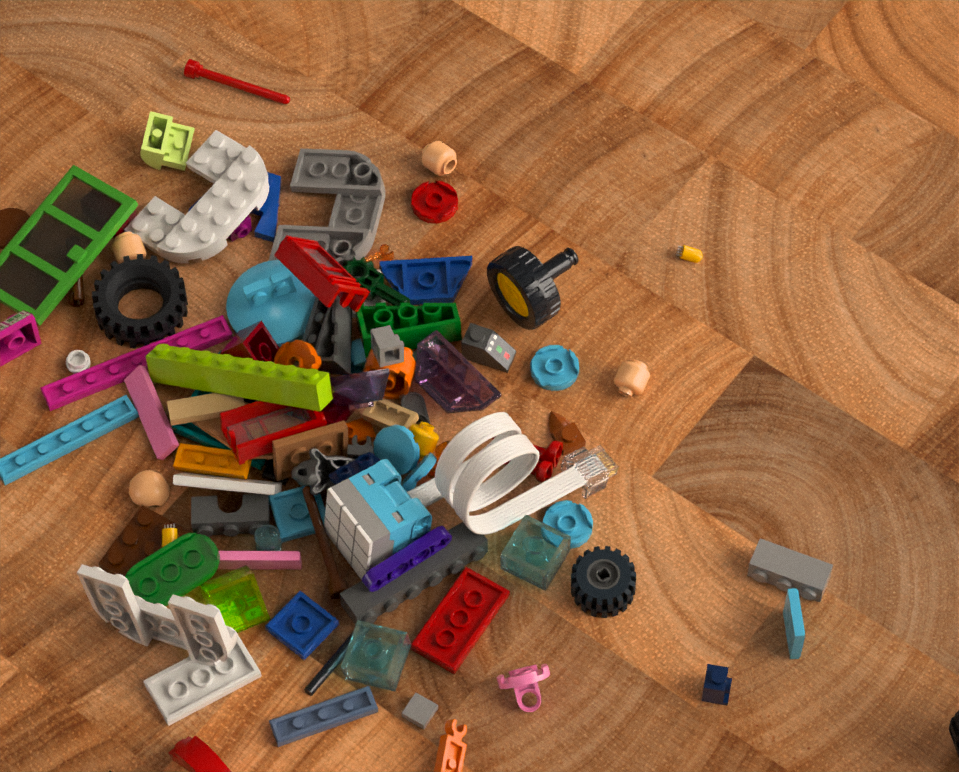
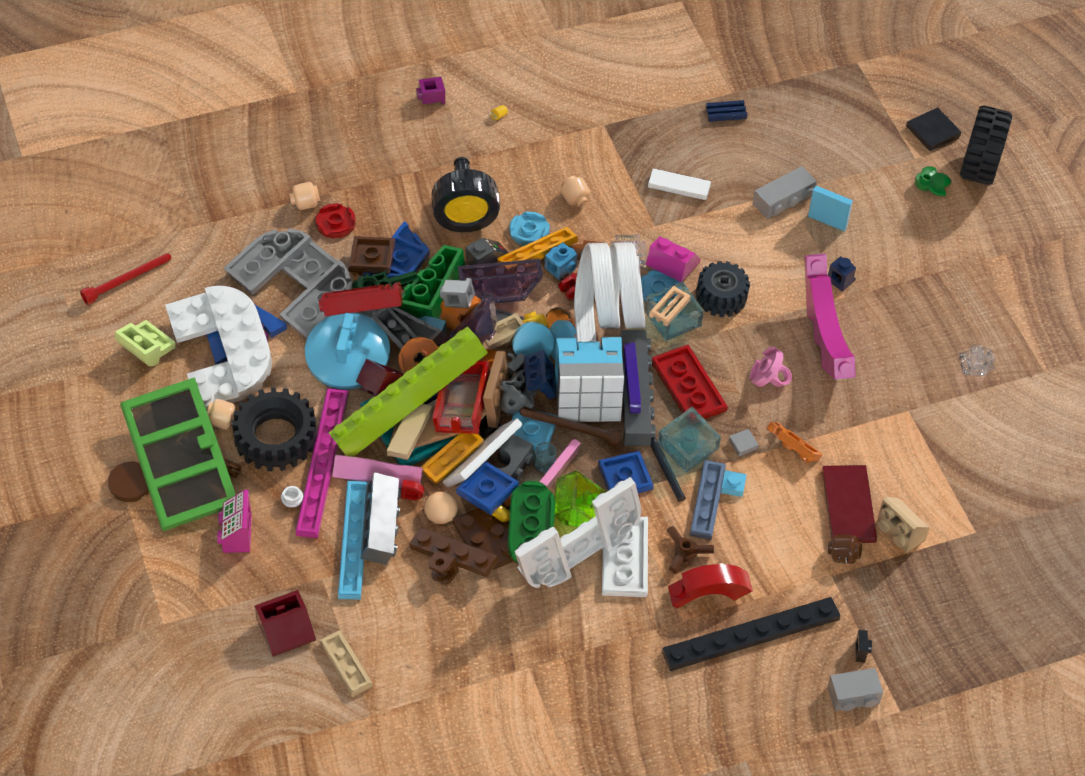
camera: 60 degrees left, 5 degrees down
none -> reddish brown tile [348,236,395,274]
none -> brick [360,472,401,565]
none -> red tile [400,479,424,500]
none -> reddish brown plate [409,527,498,585]
none -> magenta brick [416,77,445,104]
none -> blue tile [456,461,519,515]
none -> light orange plate [497,227,578,274]
none -> dark azure brick [545,243,577,280]
none -> dark pink slope [646,236,701,282]
none -> white tile [648,169,711,200]
none -> light nougat tile [649,286,691,327]
none -> reddish brown piece [667,526,714,573]
none -> dark blue tile [705,100,748,122]
none -> medium azure plate [721,470,747,497]
none -> dark pink arch [804,253,856,380]
none -> green plate [915,166,952,196]

